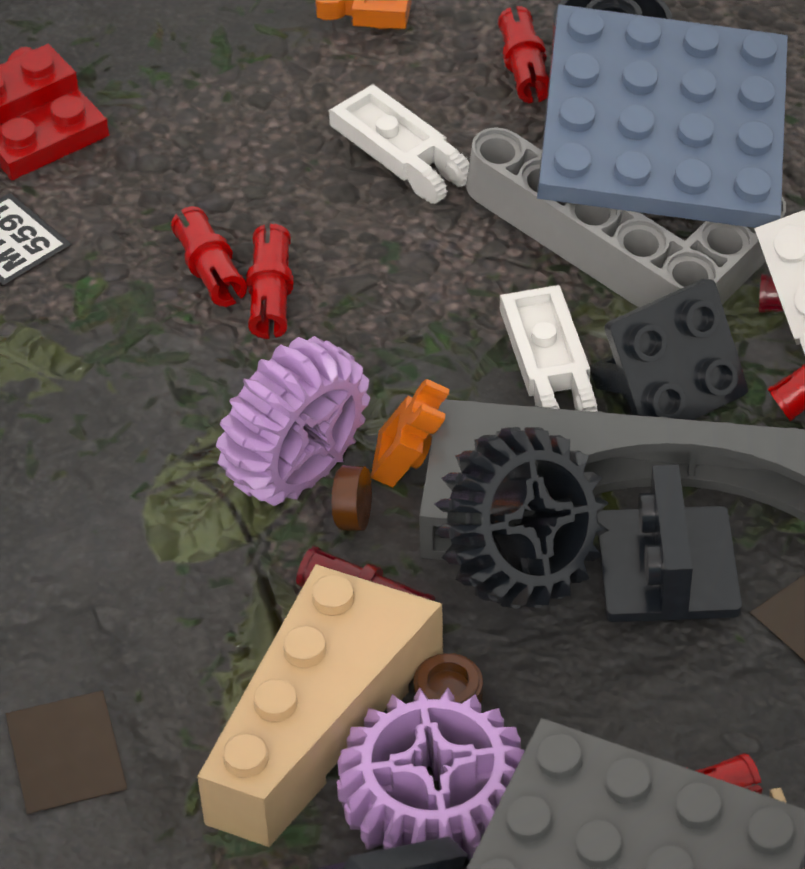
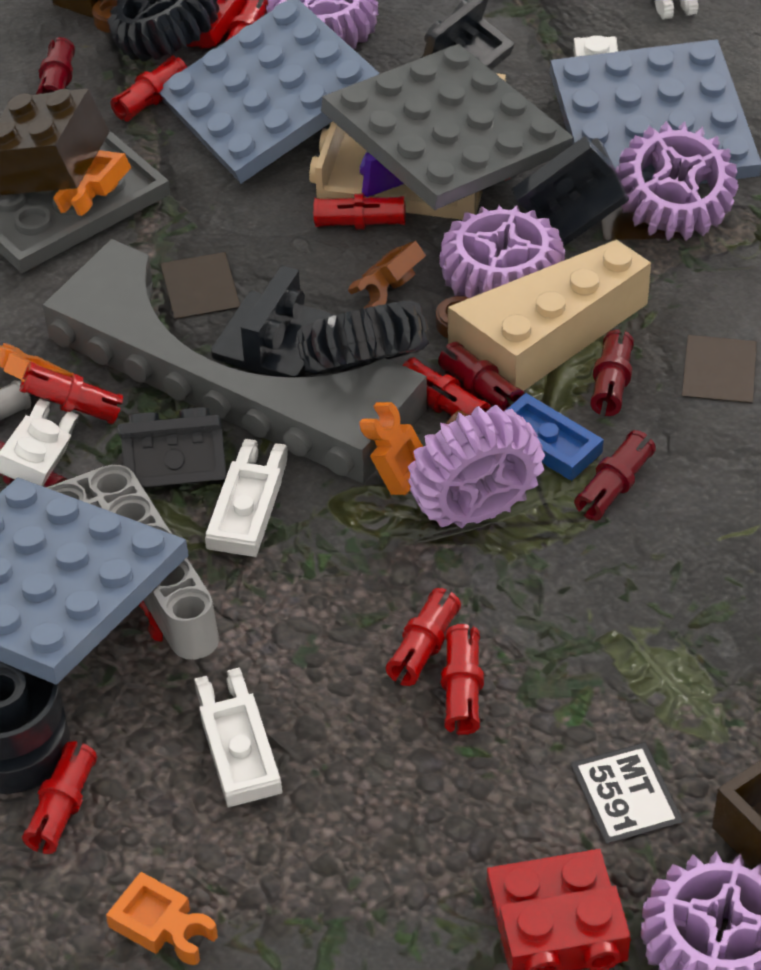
camera: 155 degrees left, 0 degrees up
none -> dark orange plate [348,240,426,308]
none -> red pin [402,357,491,416]
none -> blue plate [506,393,604,481]
none -> dark red pin [574,430,656,521]
none -> dark red pin [590,329,634,417]

